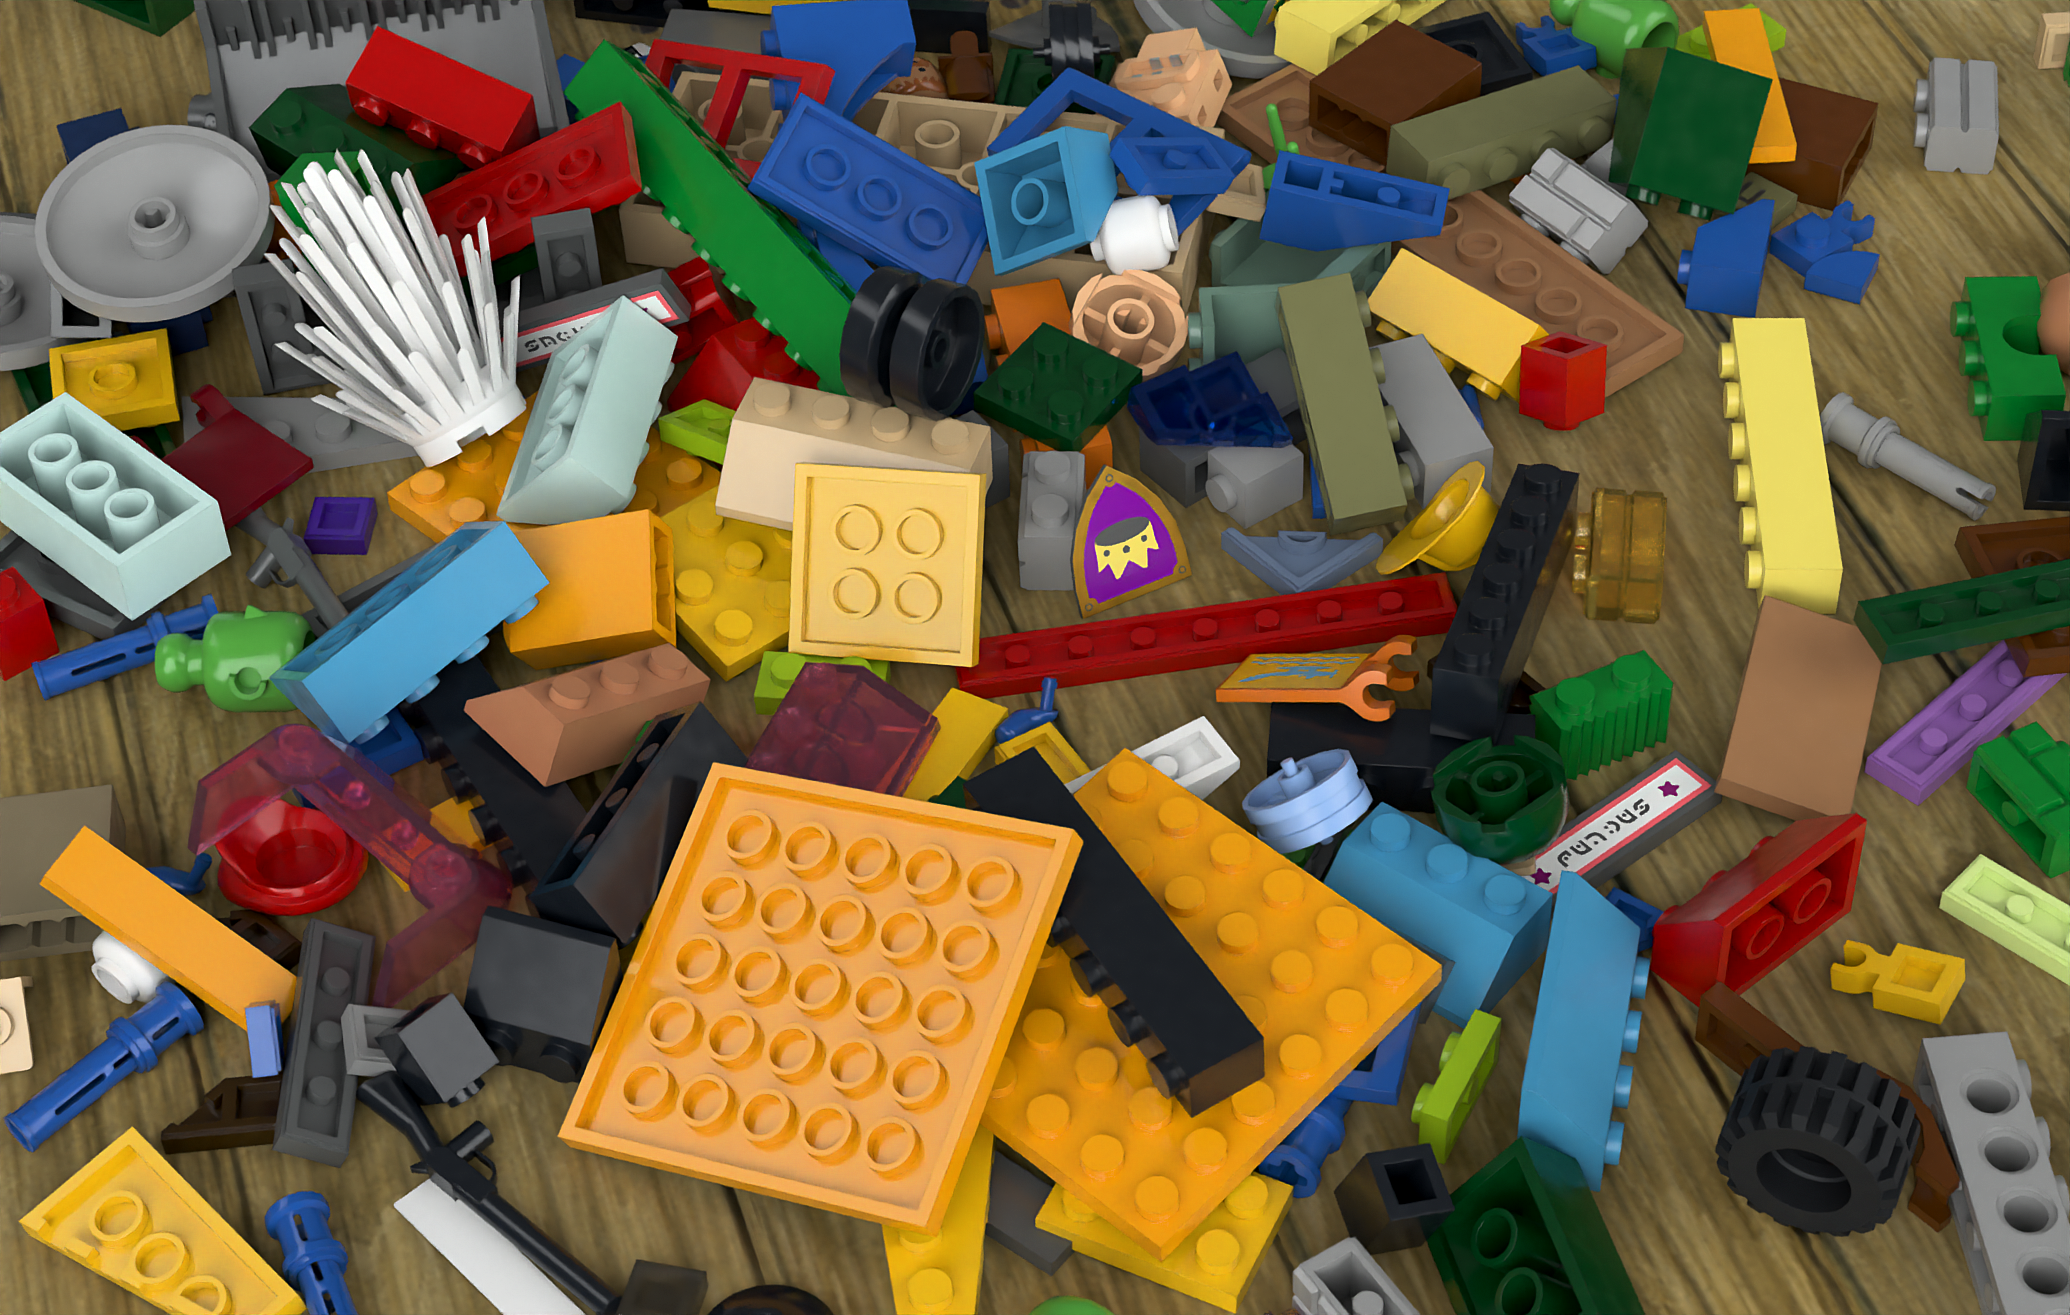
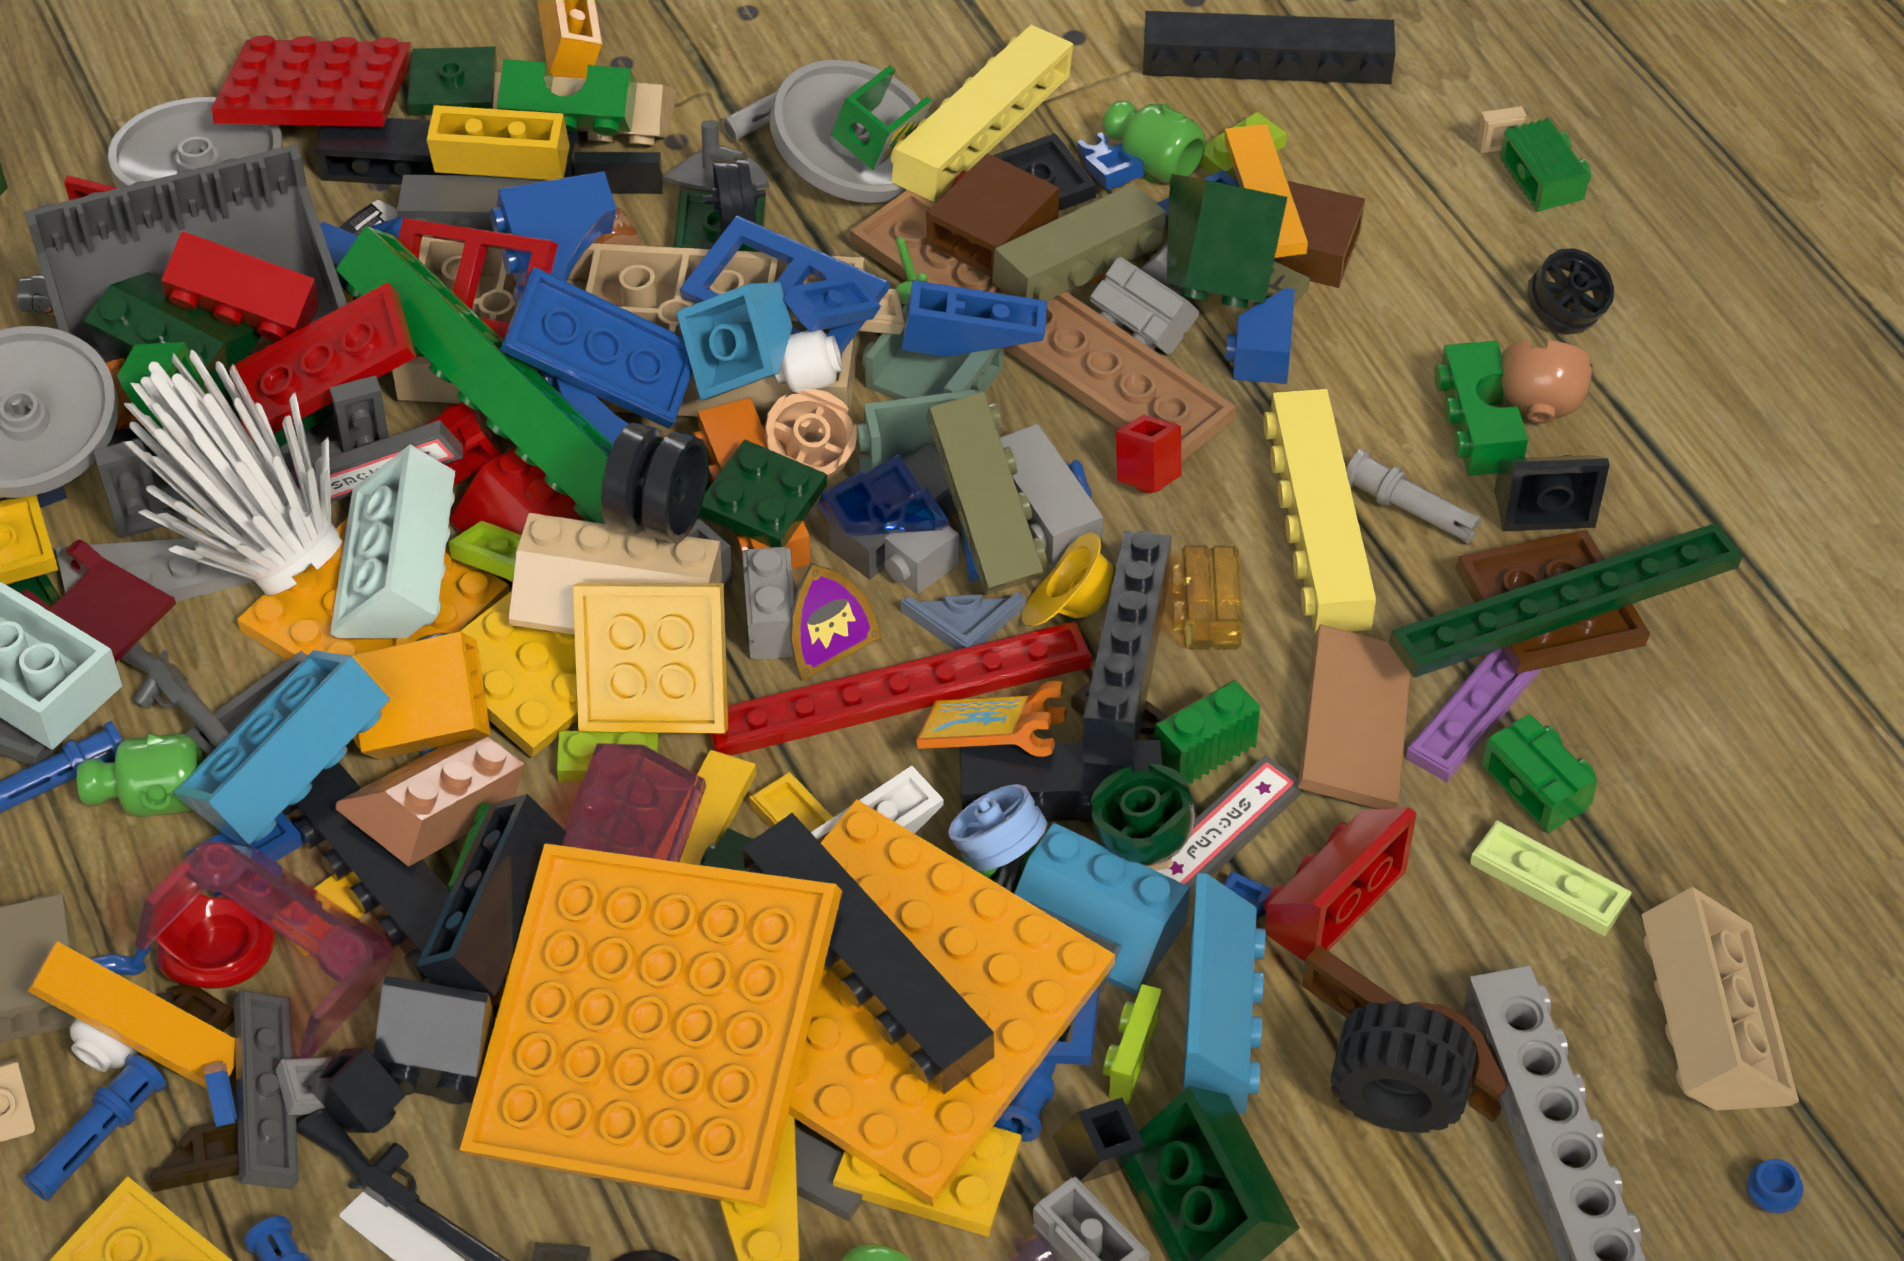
camera: 10 degrees left, 5 degrees up
dark purple tile [304,497,378,555] -> none
reddish brown arm [938,31,996,104] -> none
blue piece [995,677,1058,744] -> none
light nougat piece [1095,27,1232,127] -> none
yellow brick [1368,248,1549,403] -> none
blue plate [1769,200,1875,277] -> none
blue tile [1804,251,1880,304] -> none
yellow plate [1830,940,1966,1025] -> none
light grey brick [1913,57,1999,175] -> none

